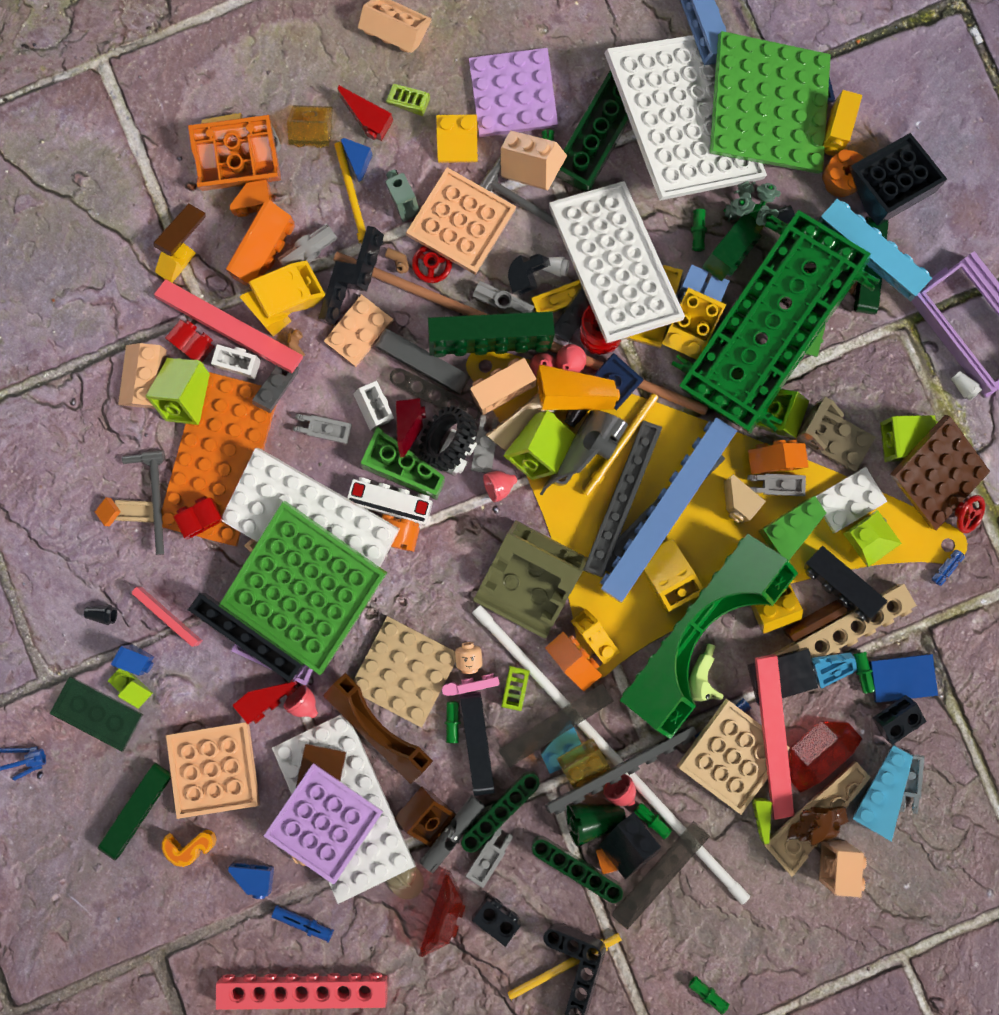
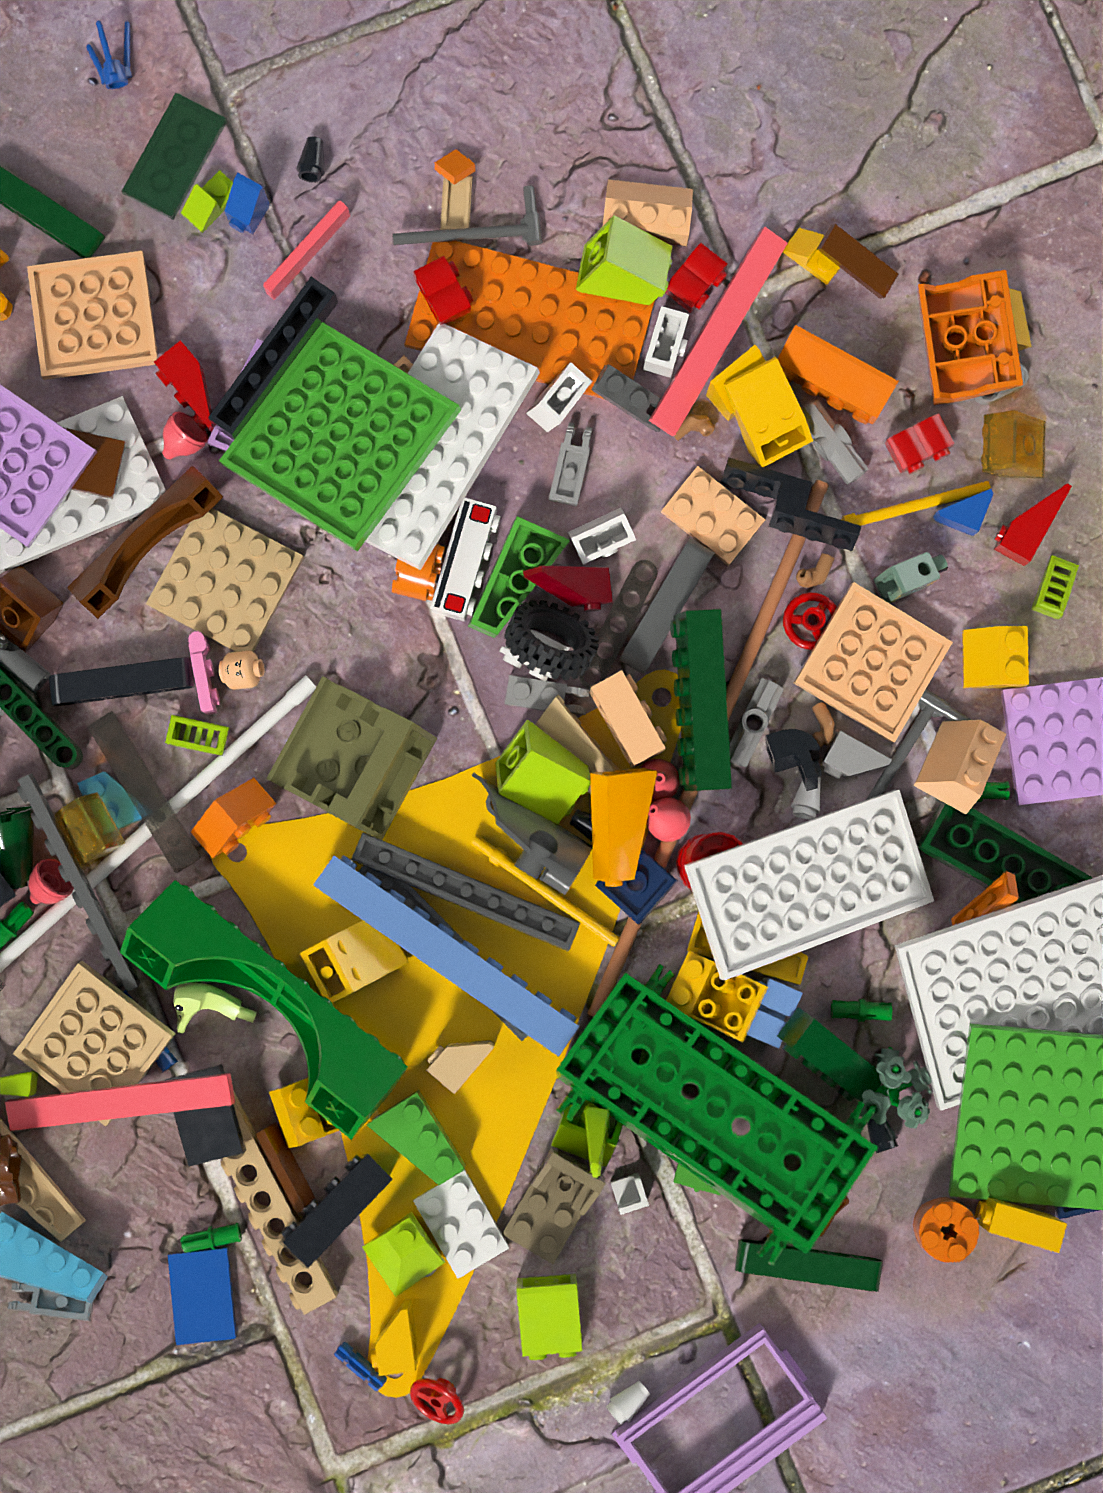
camera: 85 degrees right, 0 degrees up
orange slope [230,180,272,217] -> none
green axle [444,701,461,743] -> none
coral helmet [483,471,517,502] -> none
yellow plate [531,280,582,312] -> none
black plate [554,286,590,342] -> none
yellow bracket [570,609,620,665] -> none
light grey hinge [747,474,806,496] -> none
orange brick [748,440,809,474] -> none
clear red wedge [788,721,862,793] -> none
dark azure wing [811,652,857,689] -> none
medium azure brick [818,199,932,302] -> none
black slope [849,133,947,226] -> none
black brick [872,695,926,745] -> none
reddish brown plate [890,415,990,530] -> none
none -> yellow slope [371,1299,419,1376]
none -> white slope [526,362,592,432]
none -> lime slope [585,1107,610,1178]
none -> white panel [610,1173,649,1215]
none -> medium nougat arm [812,702,835,747]
none -> light grey slope [820,731,892,779]
none -> red brick [884,413,955,475]
none -> orange tile [951,871,1019,926]

